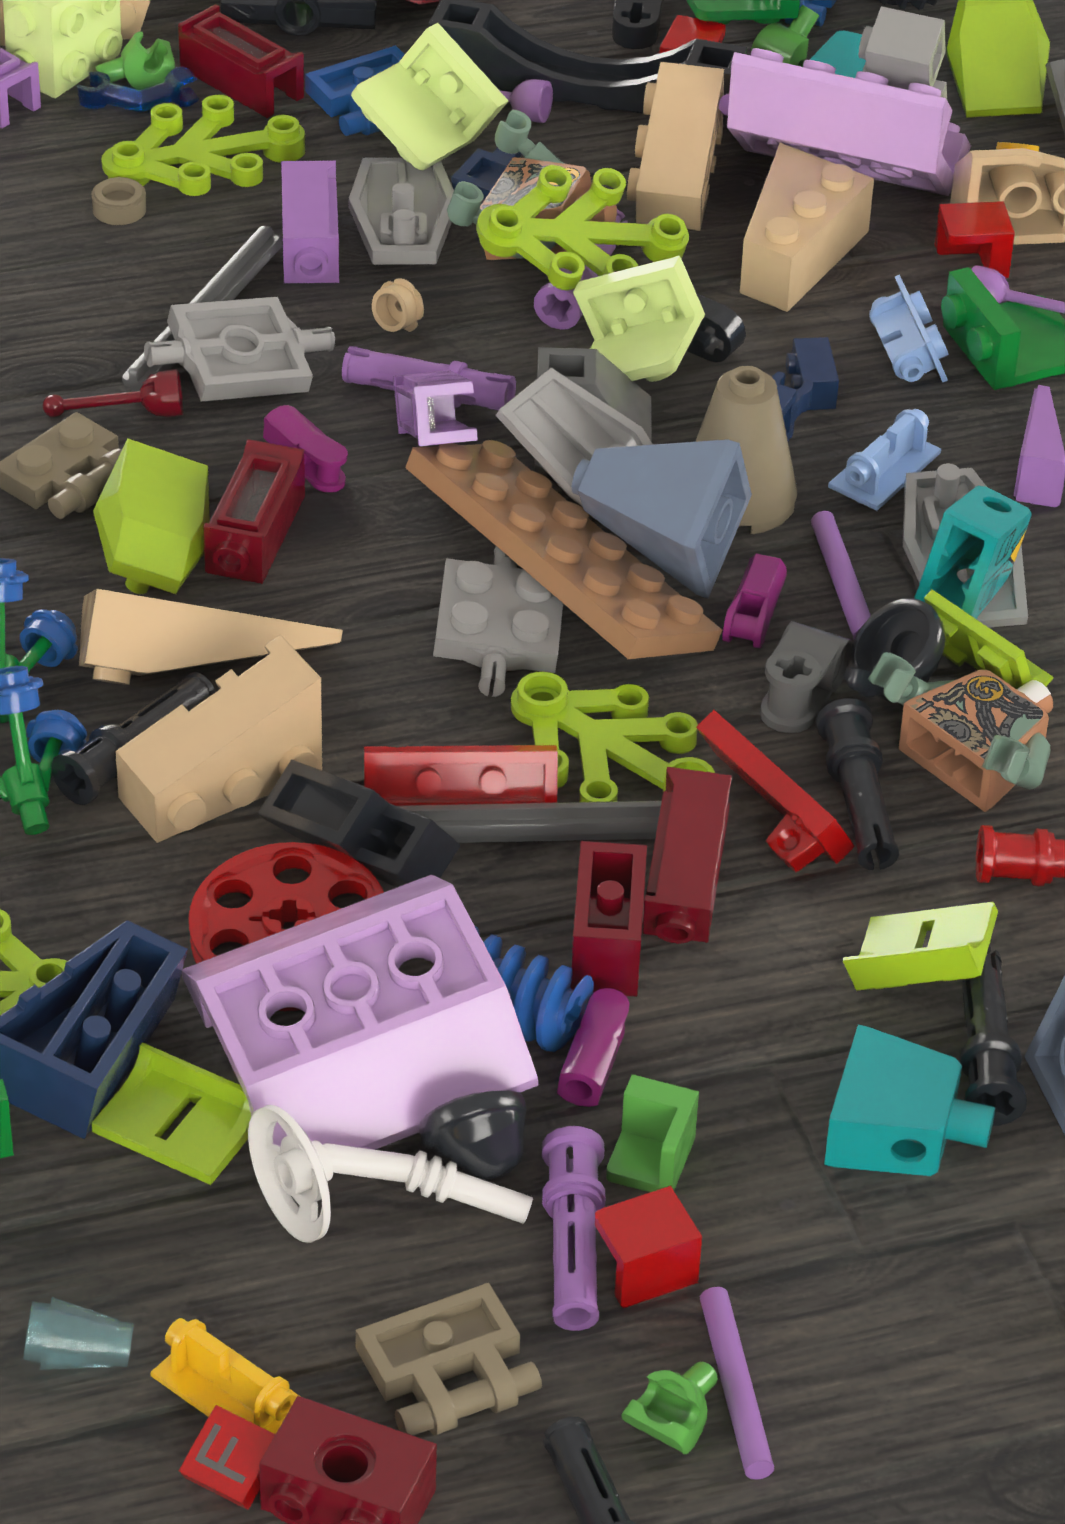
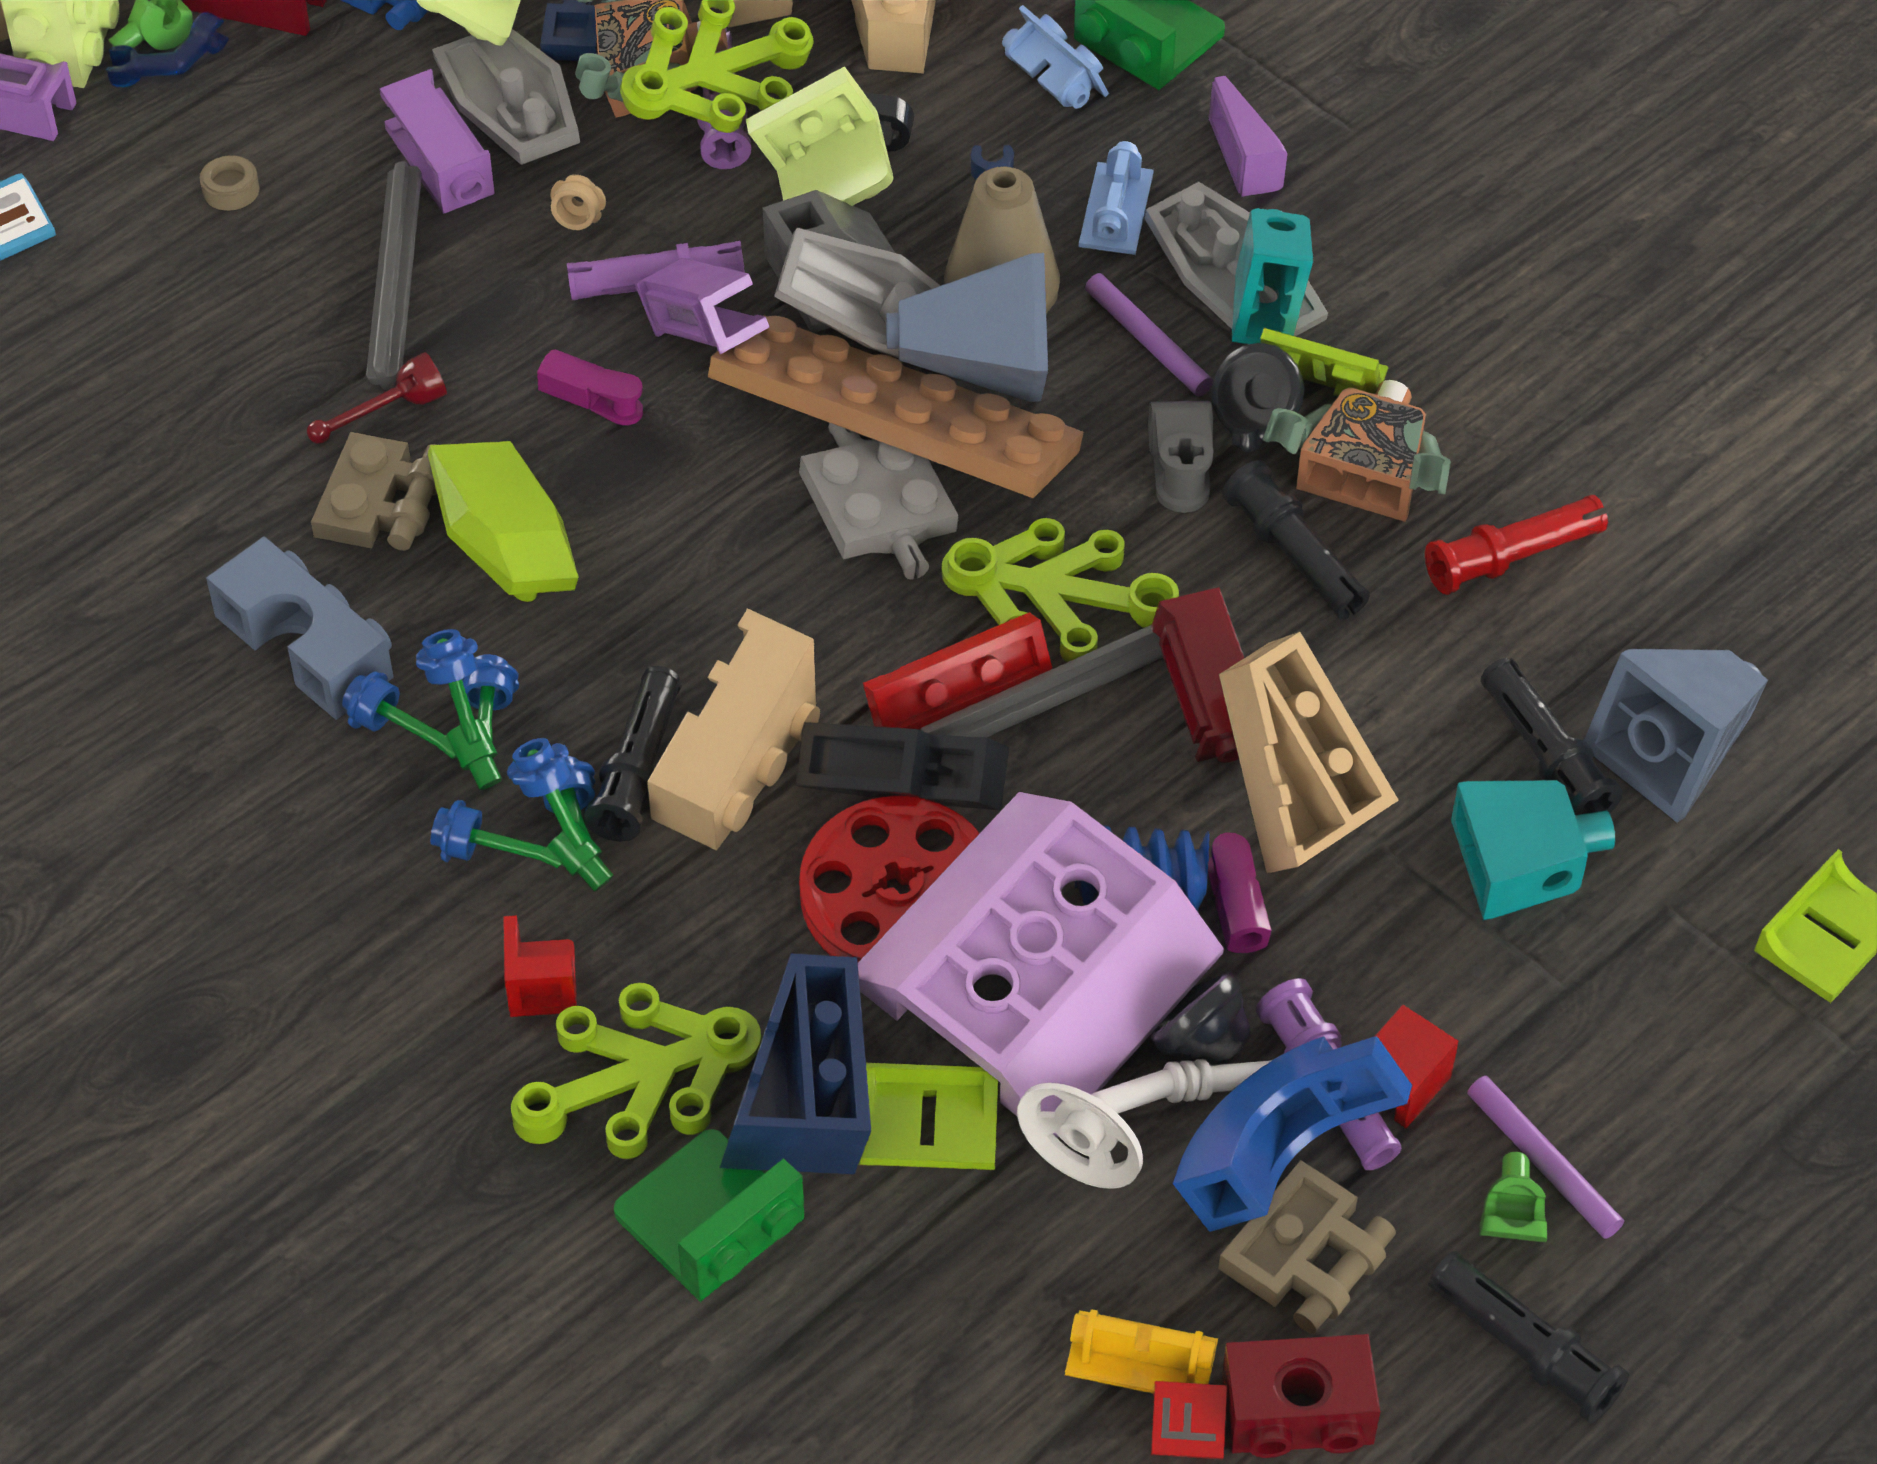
camera: 25 degrees left, 10 degrees up
clear light blue cone [23,1297,133,1370] -> none
tan wedge [79,589,343,685] -> none
lime plant [102,95,305,196] -> none
light grey plate [144,297,335,402] -> none
dark red window [203,439,305,584] -> none
dark red brick [571,841,647,997] -> none
bright green panel [606,1074,699,1192] -> none
red hinge [696,710,855,872] -> none
magenta bar [722,554,787,649] -> none
dark blue piece [786,337,839,410] -> none
lime piece [843,902,998,991] -> none
none -> blue arch [1173,1036,1412,1232]
none -> tan wedge [1219,632,1398,874]

